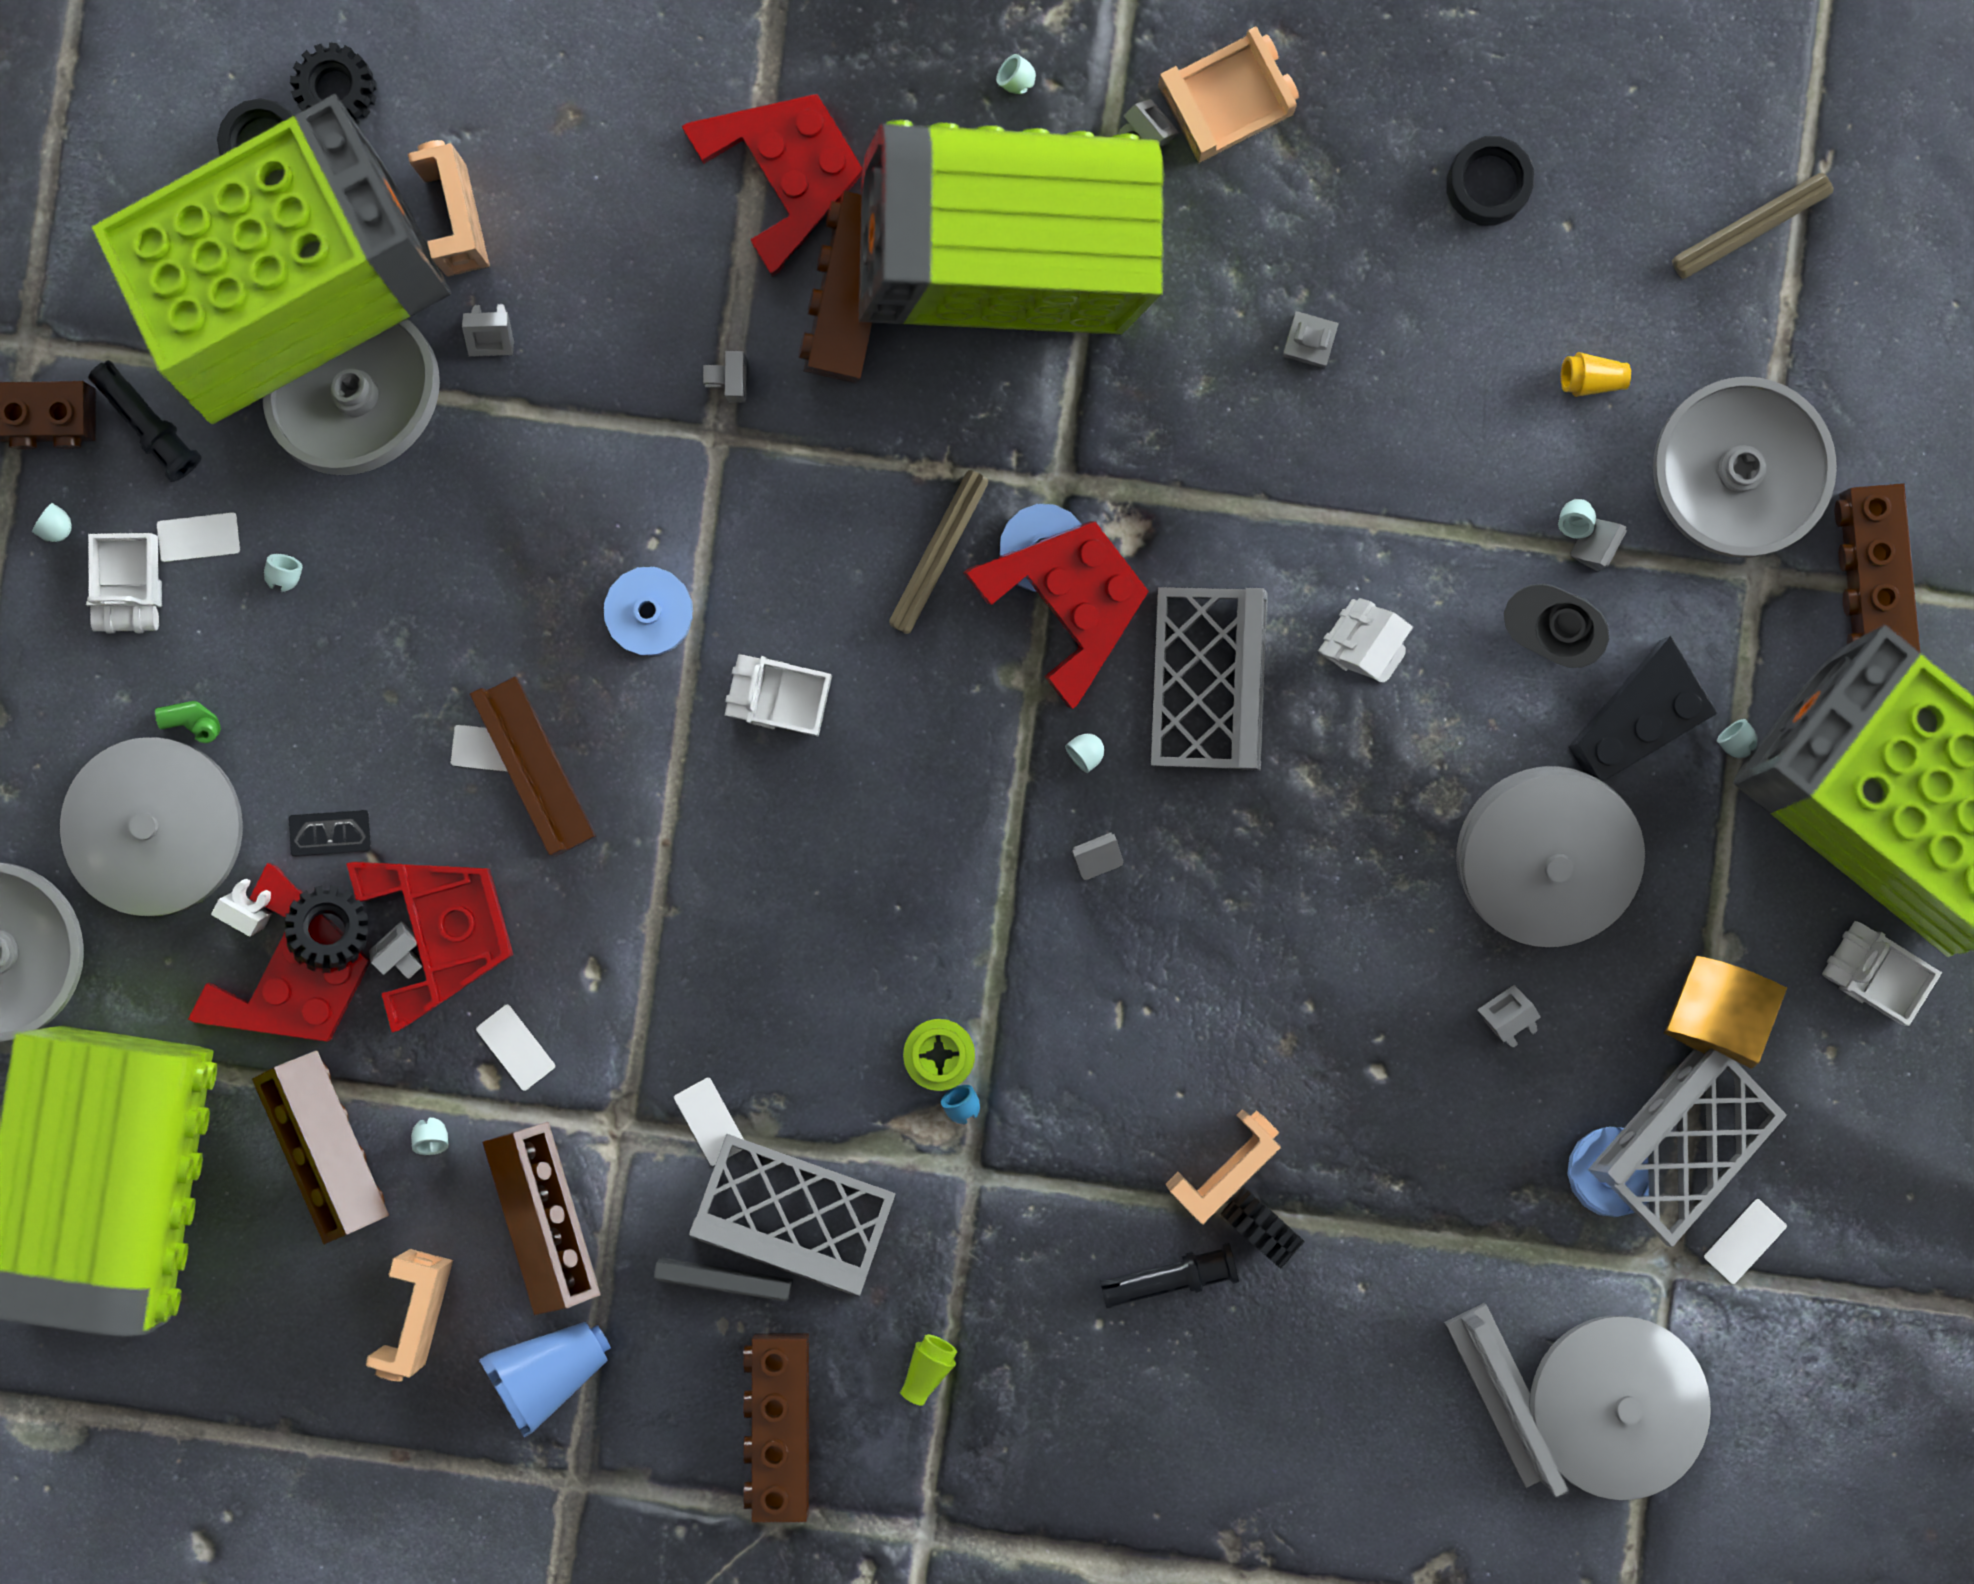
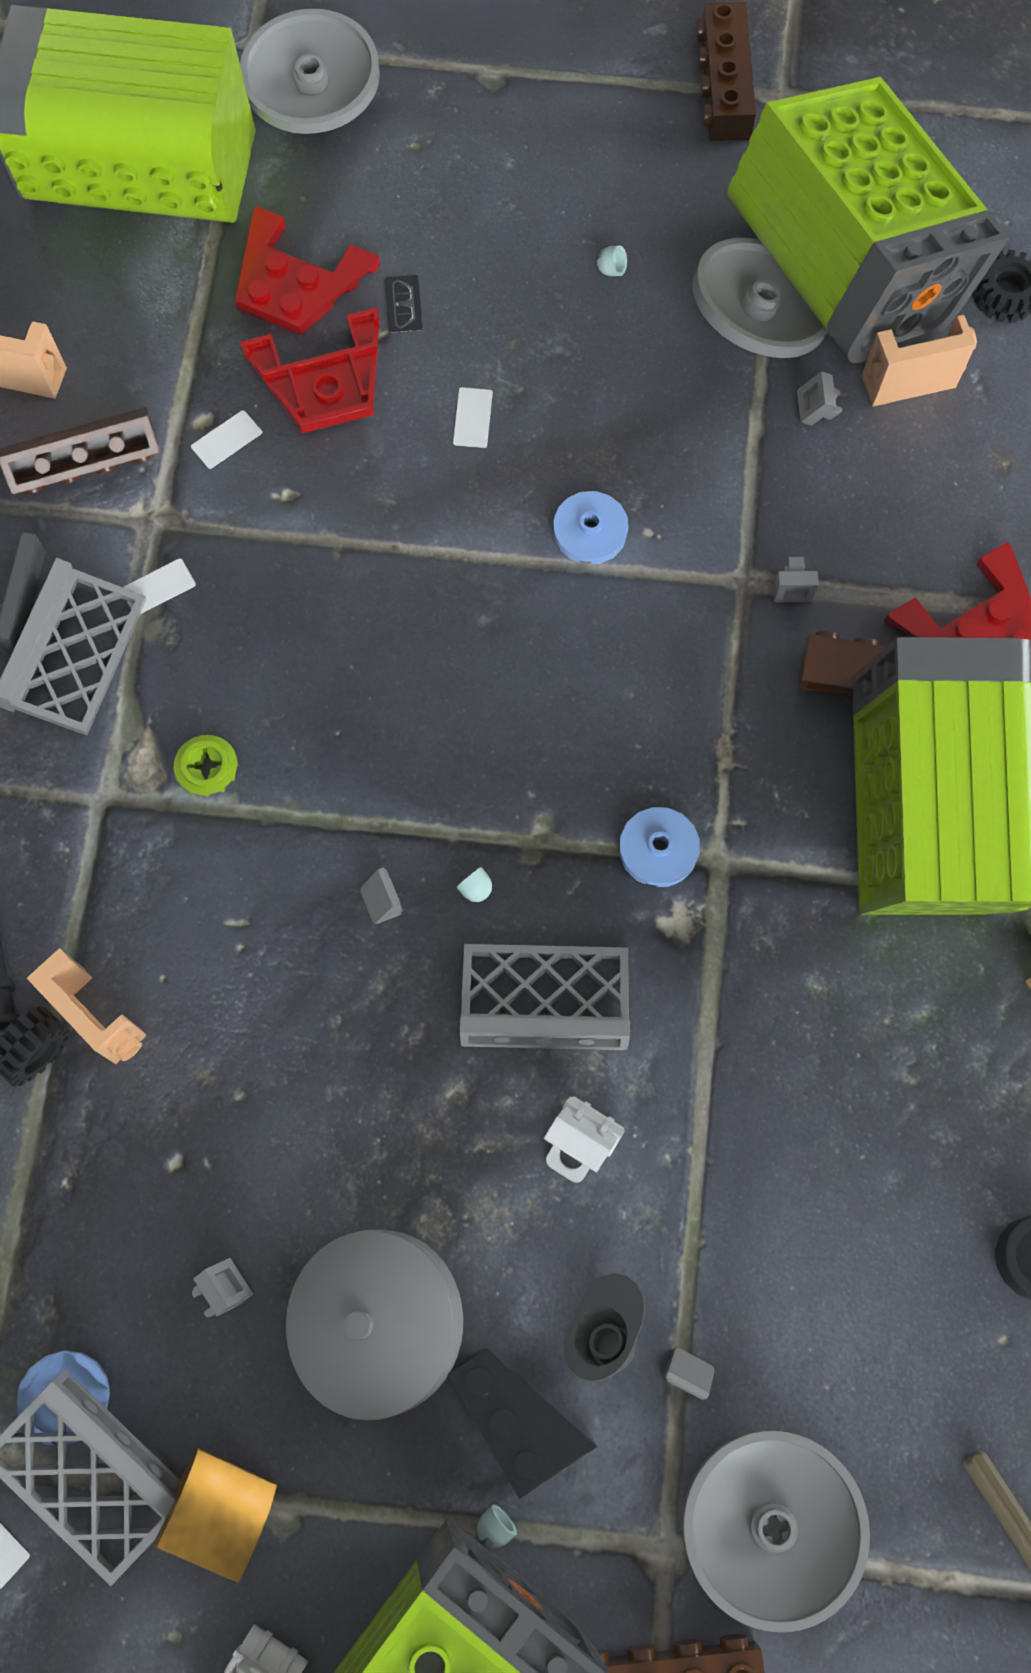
camera: 85 degrees right, 15 degrees down
light aqua hinge [32,503,72,542] -> none
light grey dish [60,737,243,916] -> none
white piece [86,533,162,634] -> none
black pin [88,360,202,482] -> none
bright green arm [155,701,221,743] -> none
white sticker [157,513,240,562] -> none
white tile [211,879,272,937] -> none
brick [252,1050,389,1244] -> none
black tyre [285,885,368,973] -> none
light grey tile [369,921,422,979] -> none
light aqua hinge [411,1117,448,1155] -> none
reddish brown fence [470,676,597,856] -> none
white piece [725,654,832,737] -> none
dark tan axle [889,470,988,634] -> none
dark azure hinge [941,1085,980,1125] -> none
red wing [963,521,1149,709] -> none
light grey tile [1282,311,1339,369] -> none
light aqua hinge [1558,499,1596,539] -> none
yellow cone [1561,352,1631,397] -> none

